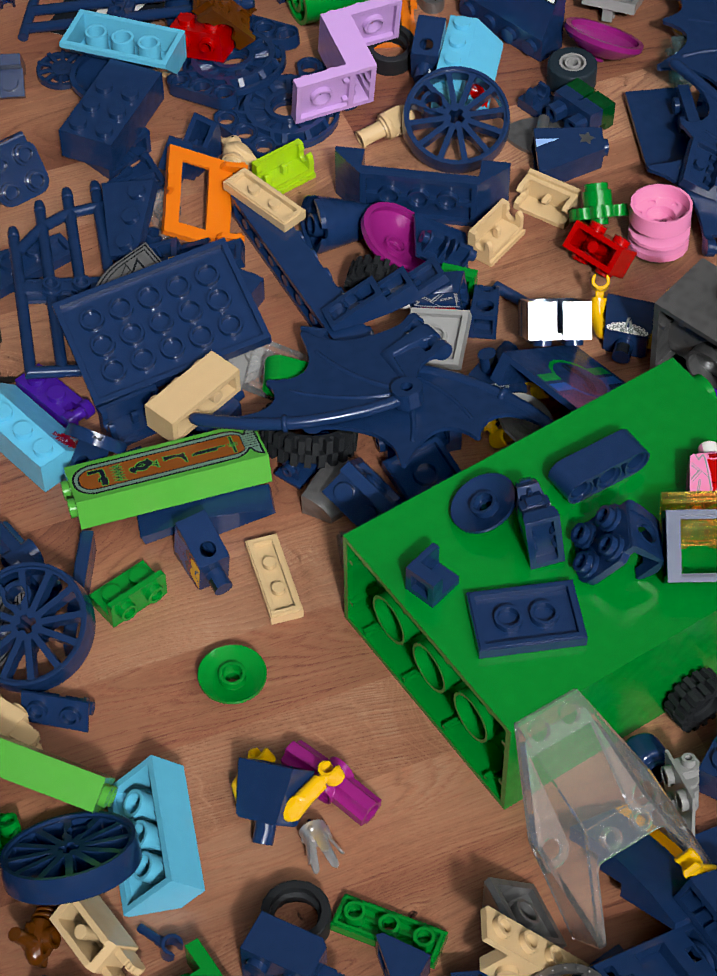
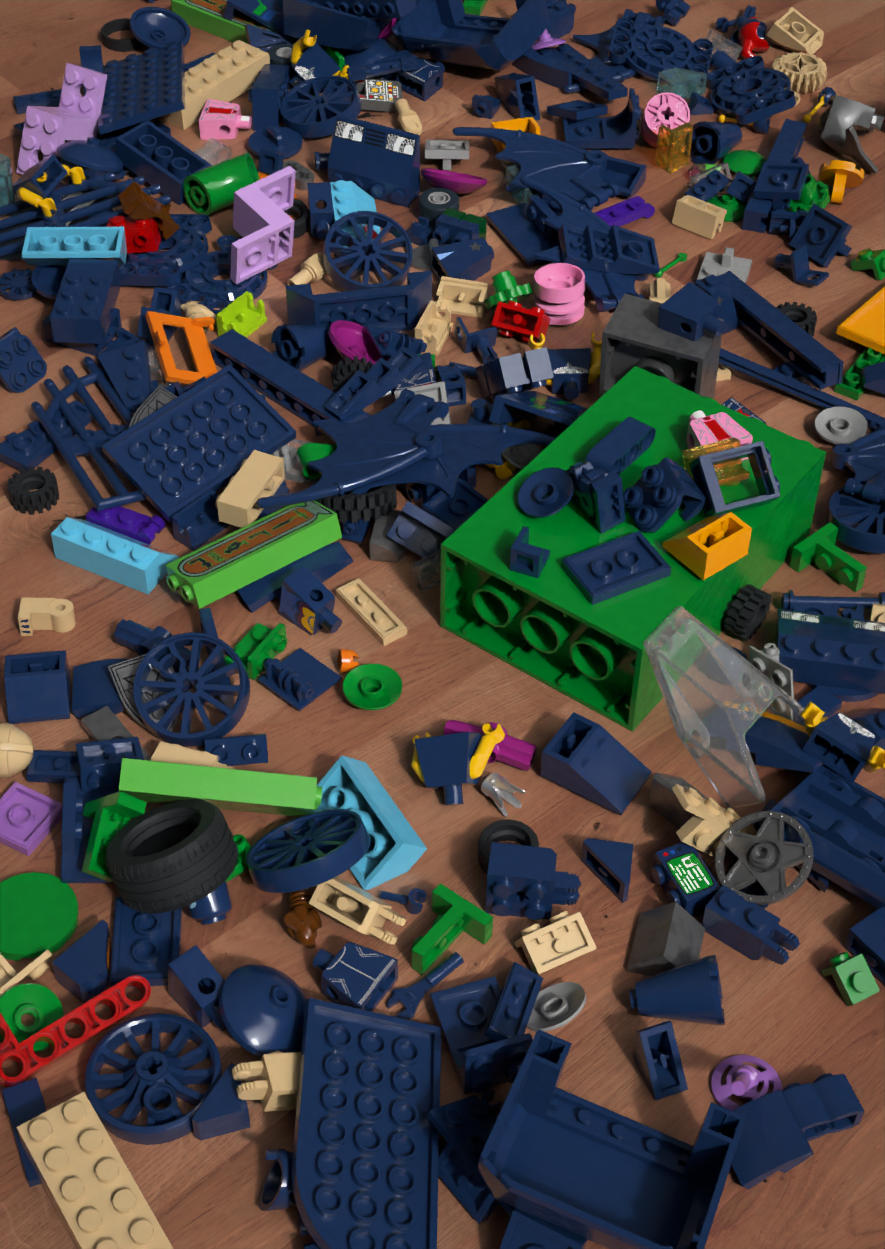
camera: 20 degrees left, 5 degrees down
dark blue tile [64,423,128,466] -> none
tan tile [223,167,306,233] -> none
green tile [330,894,448,969] -> none
none -> dark blue hinge [258,648,342,711]
none -> orange hinge [337,649,359,673]
none -> dark blue bracket [454,317,498,364]
none -> dark blue slope [540,712,652,815]
none -> light orange slope [662,512,752,580]

